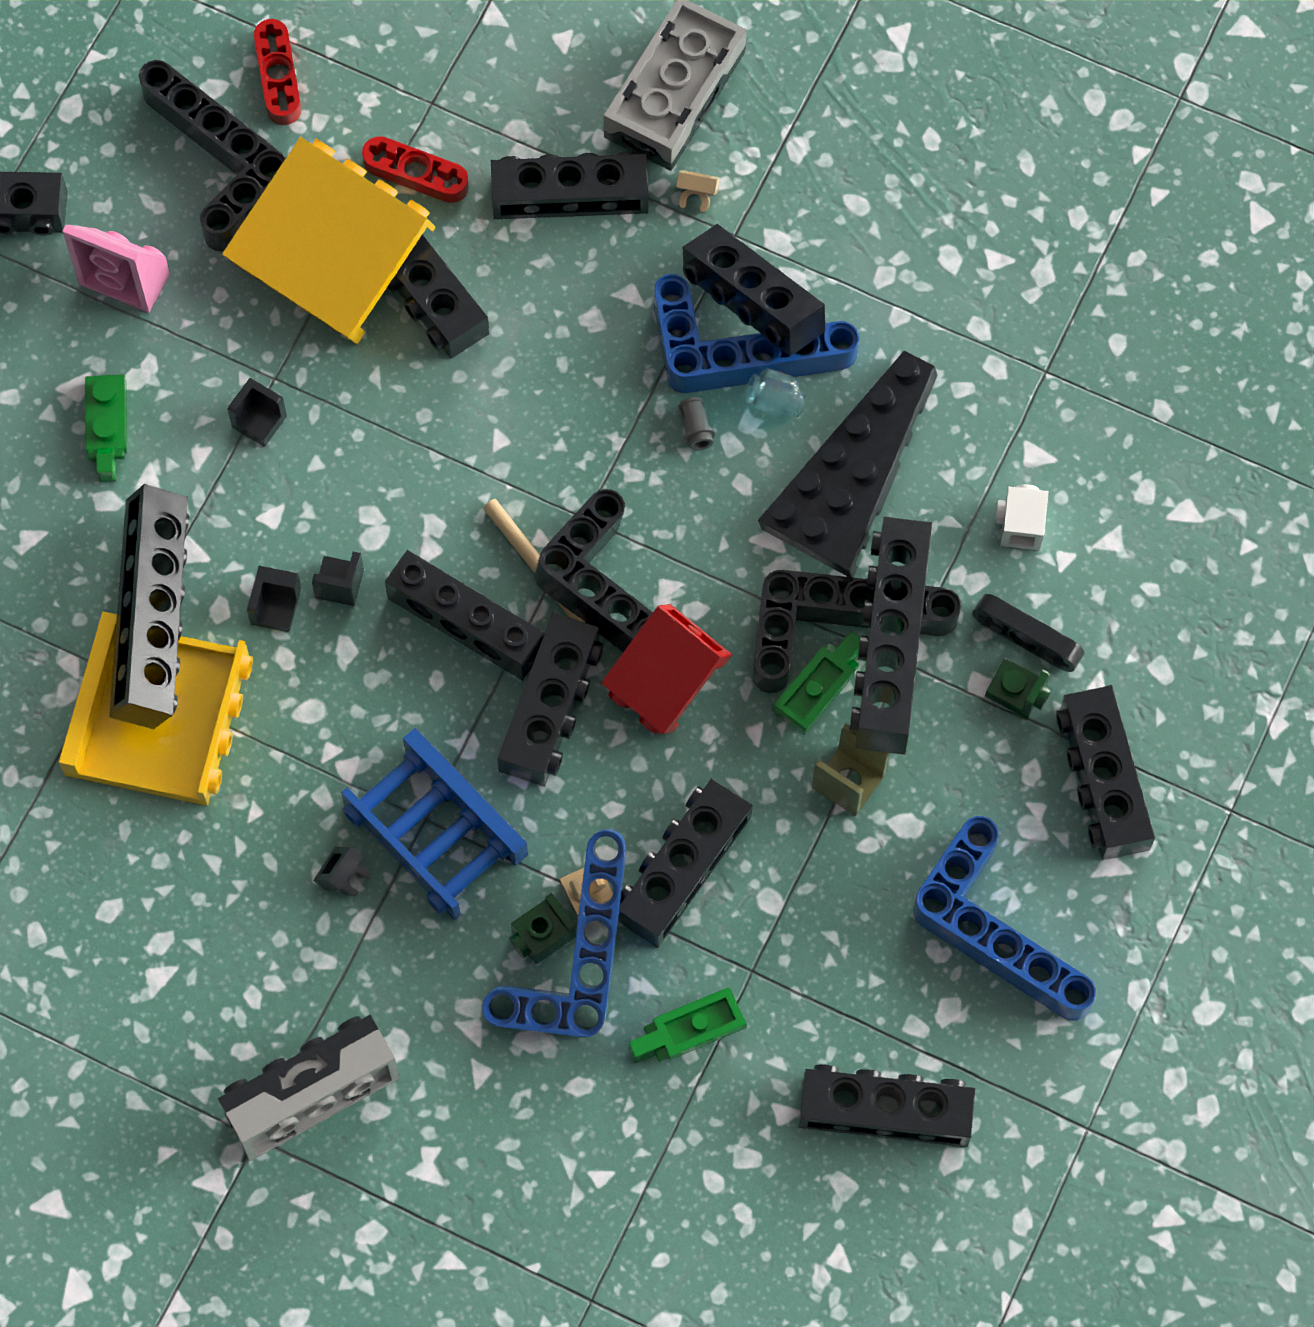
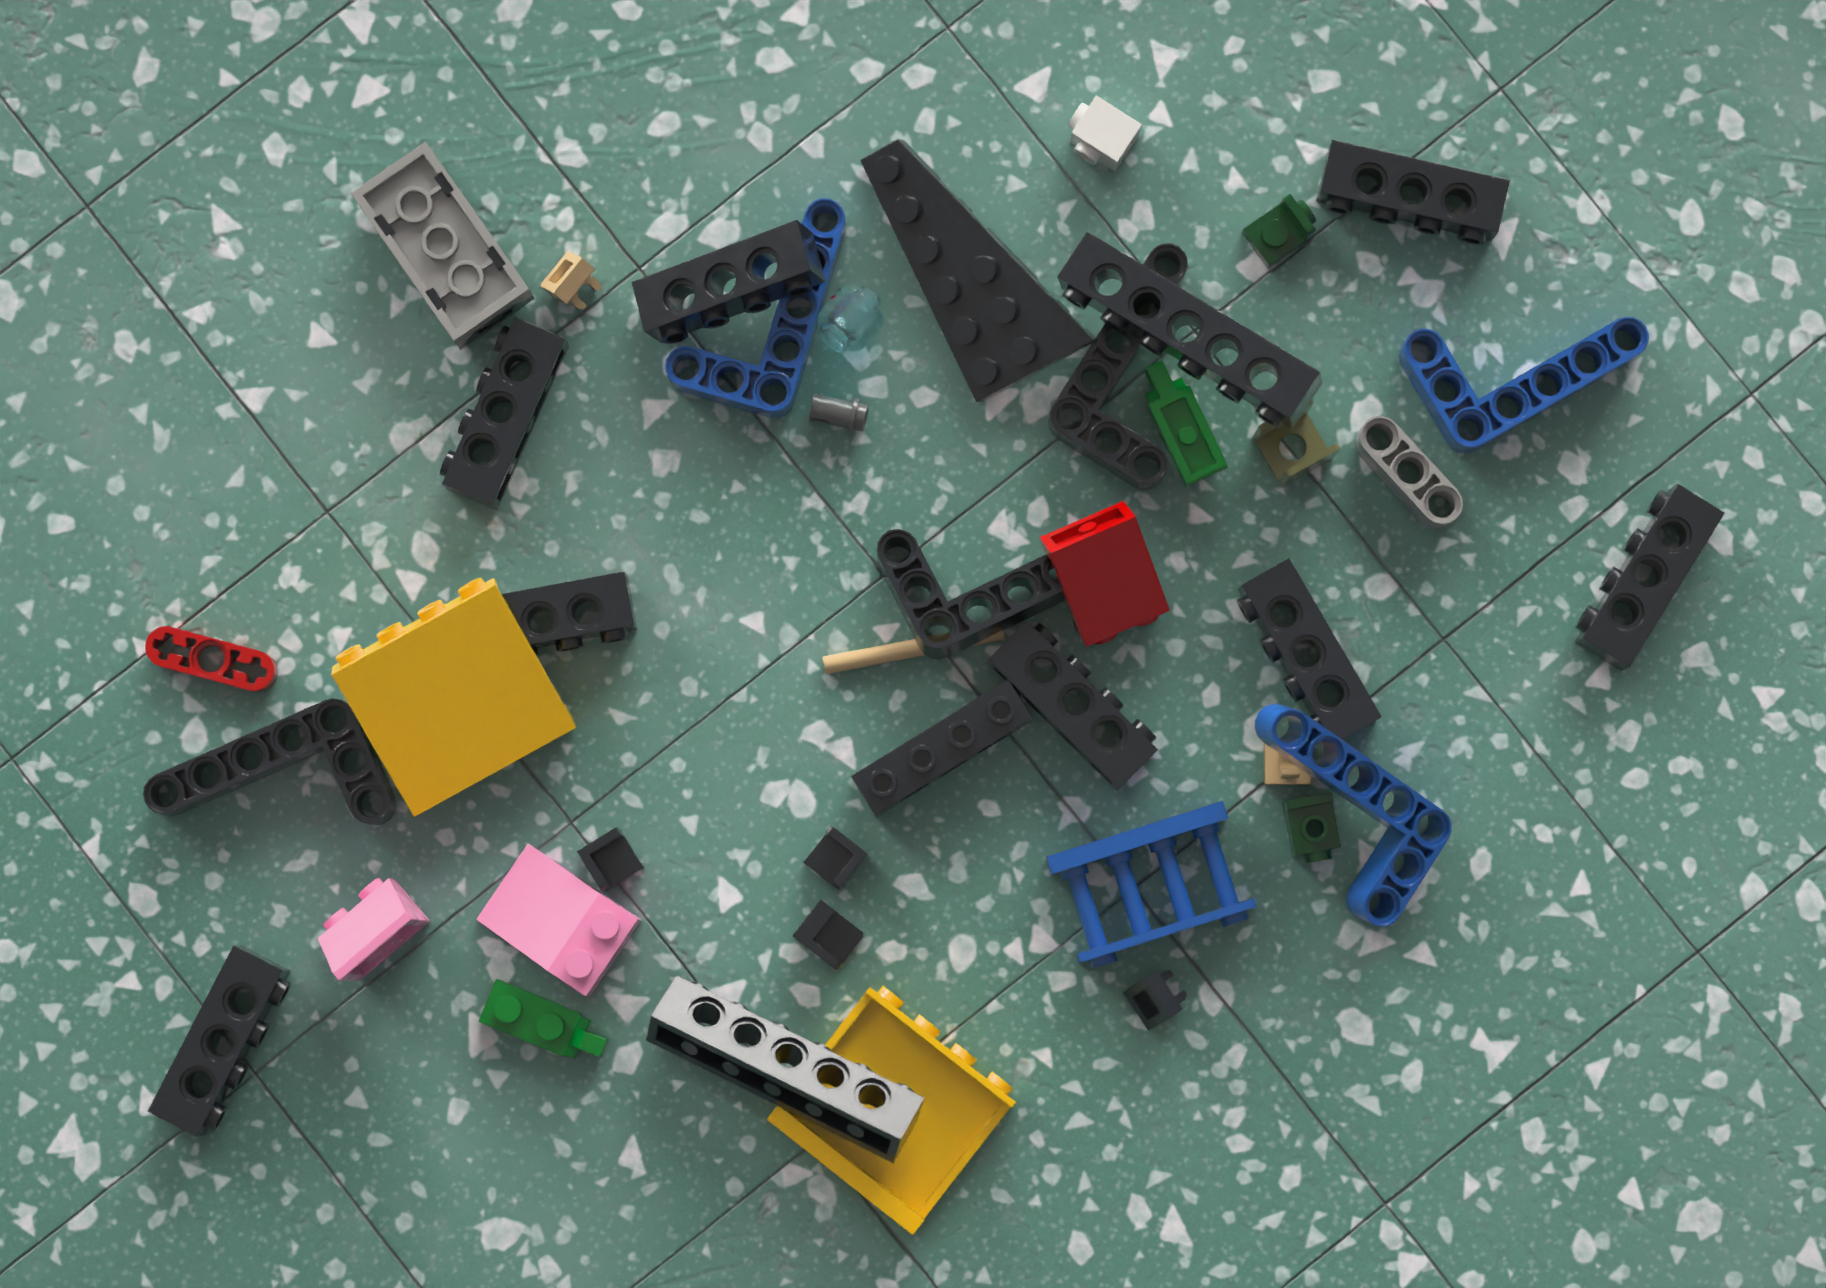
camera: 60 degrees left, 15 degrees up
light grey piece [218,1015,400,1161] -> none
red beam [362,136,469,203] -> none
green hinge [628,987,747,1063] -> none
black beam [972,594,1085,672] -> none
none -> bright pink slope [476,844,642,997]
none -> light grey beam [1355,416,1463,530]

